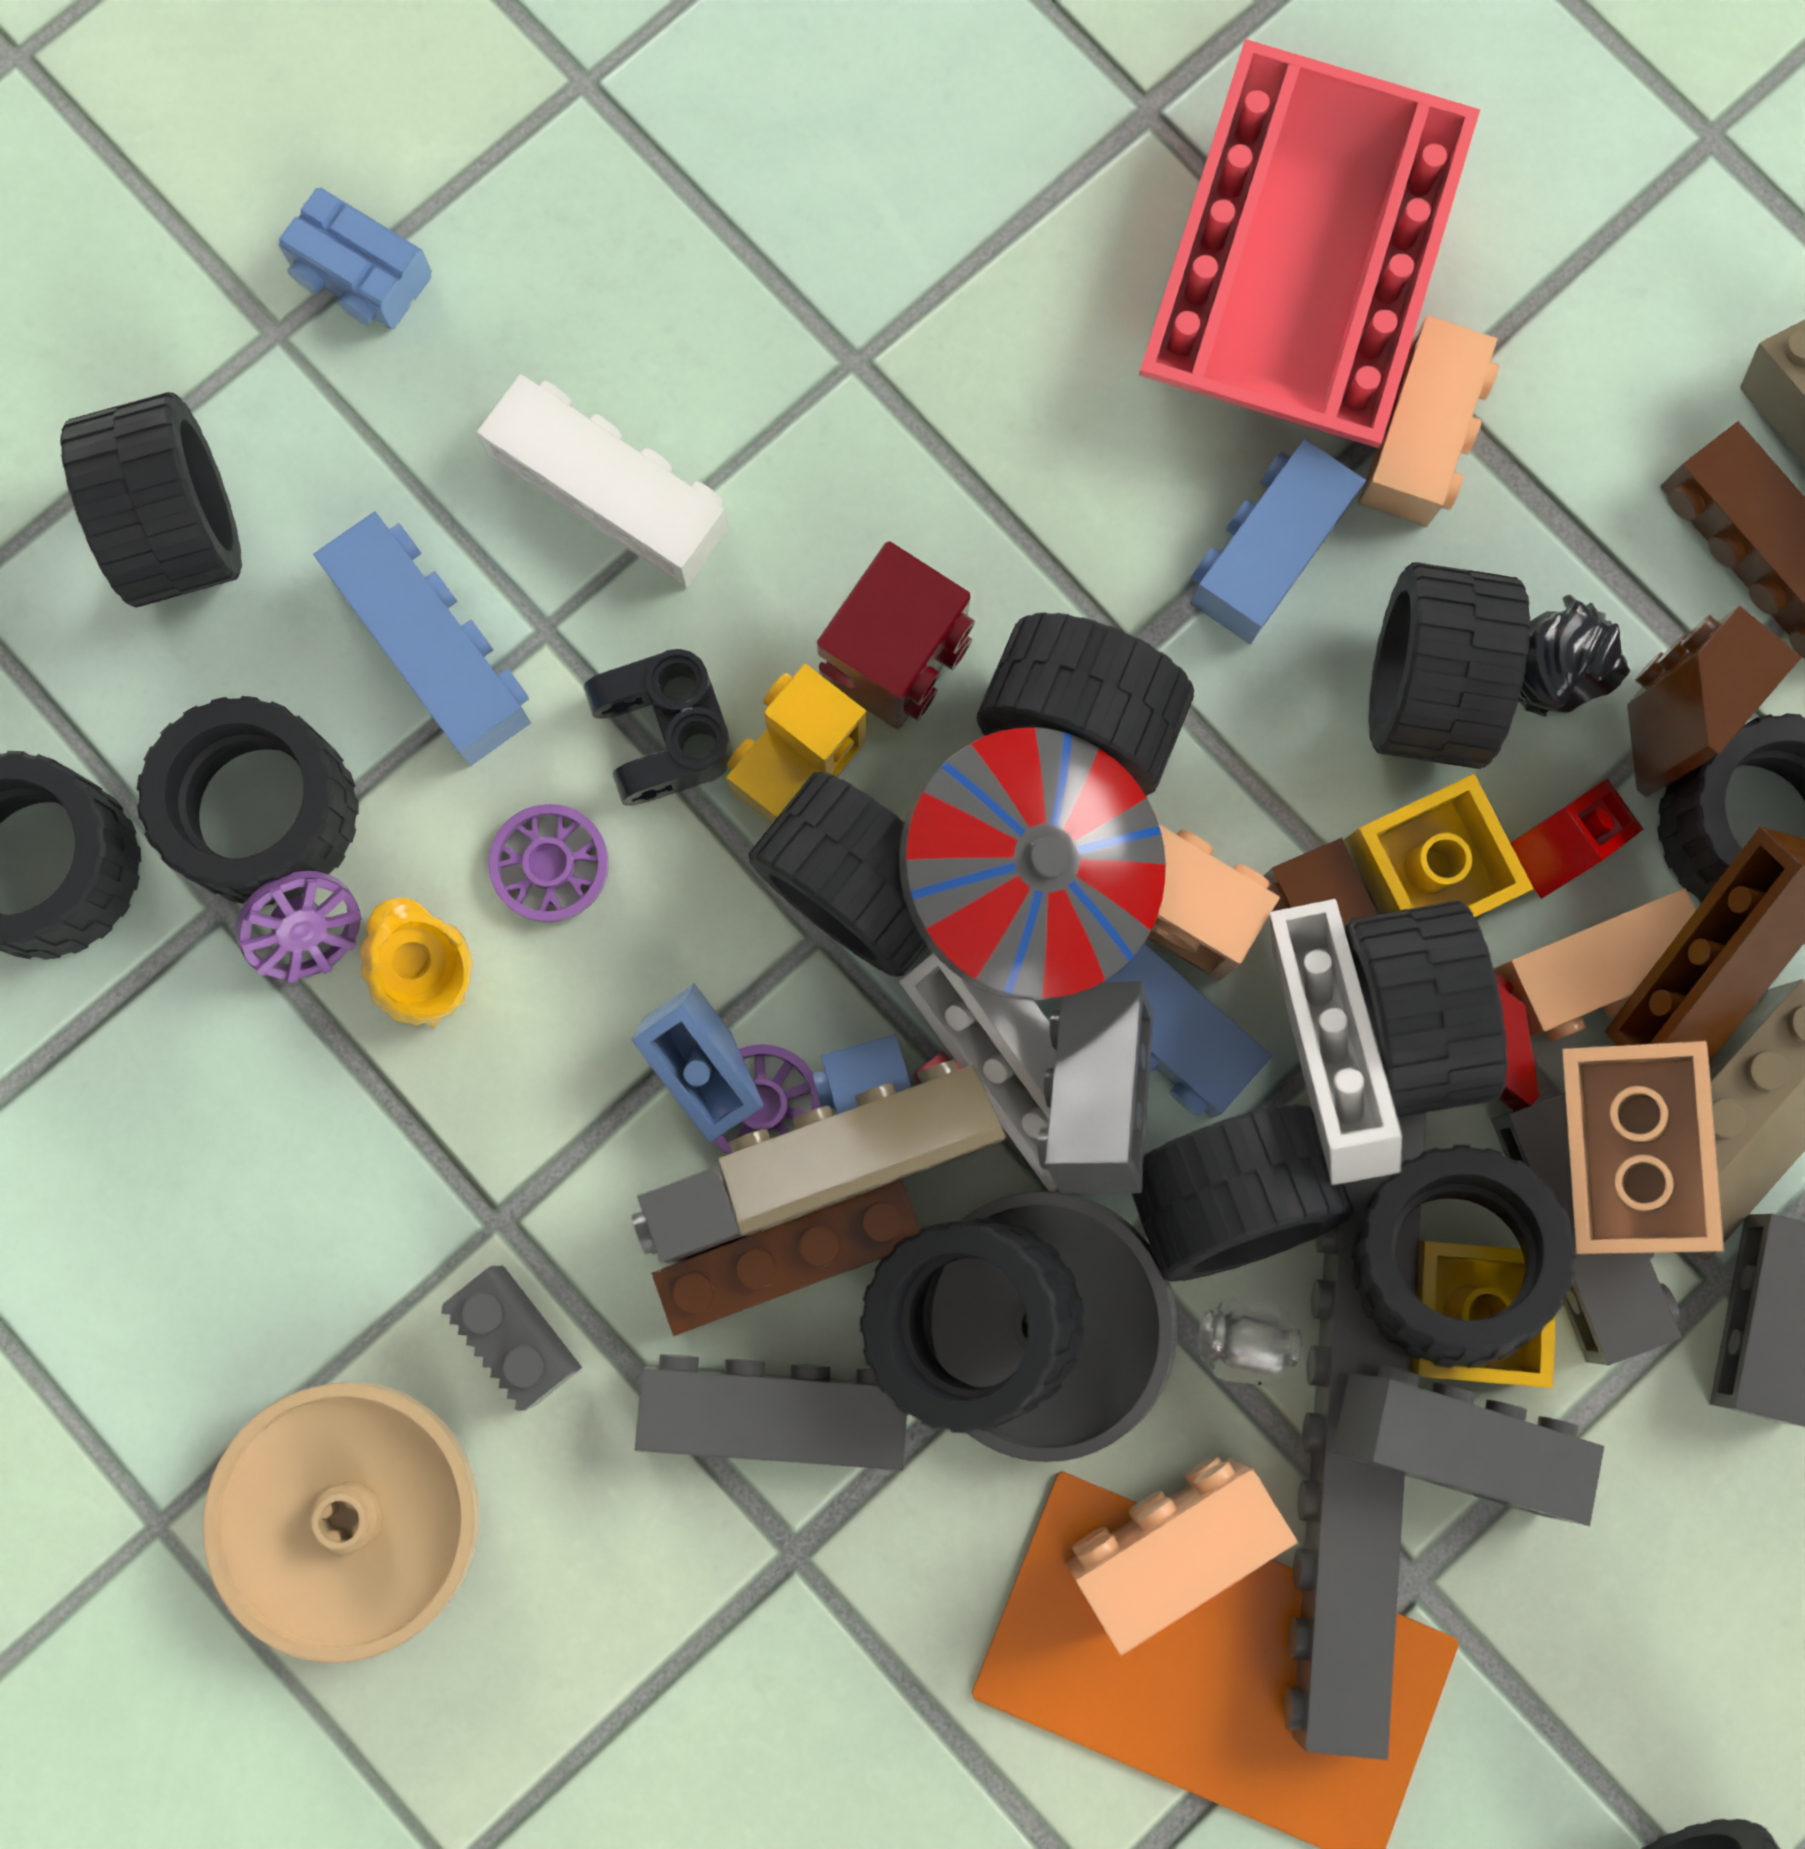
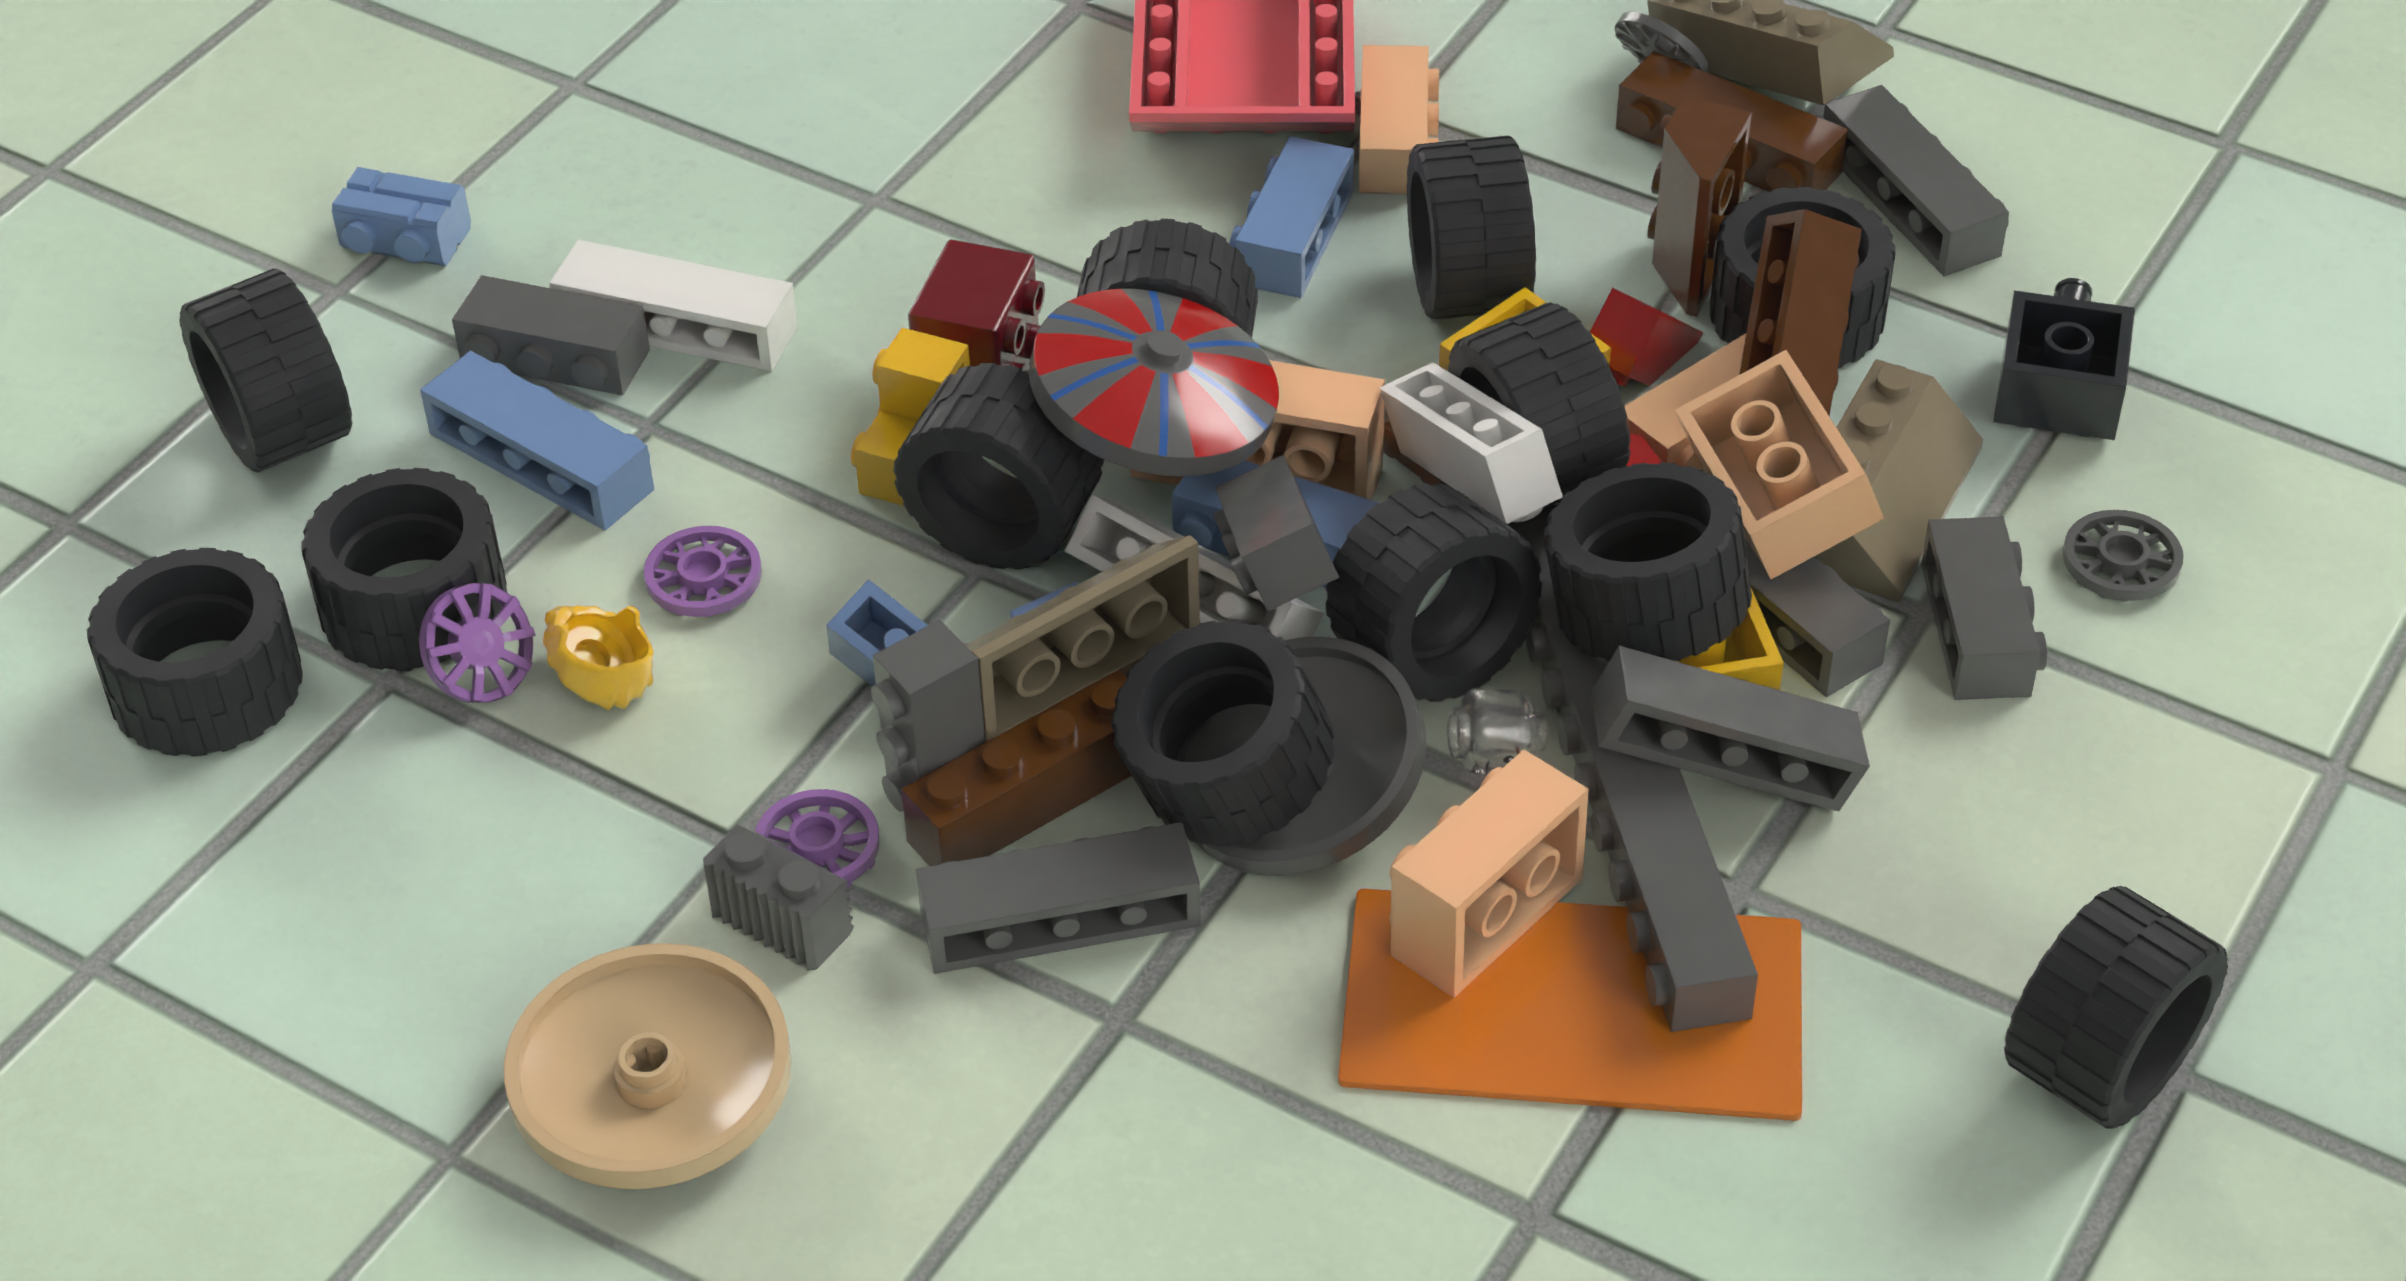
camera: 10 degrees left, 35 degrees down
black piece [583,649,733,806] -> none
black hair [1518,594,1630,717] -> none
none -> dark grey brick [452,275,650,395]
none -> medium lavender wheel [755,789,880,888]
none -> dark grey wheel [1614,12,1709,72]

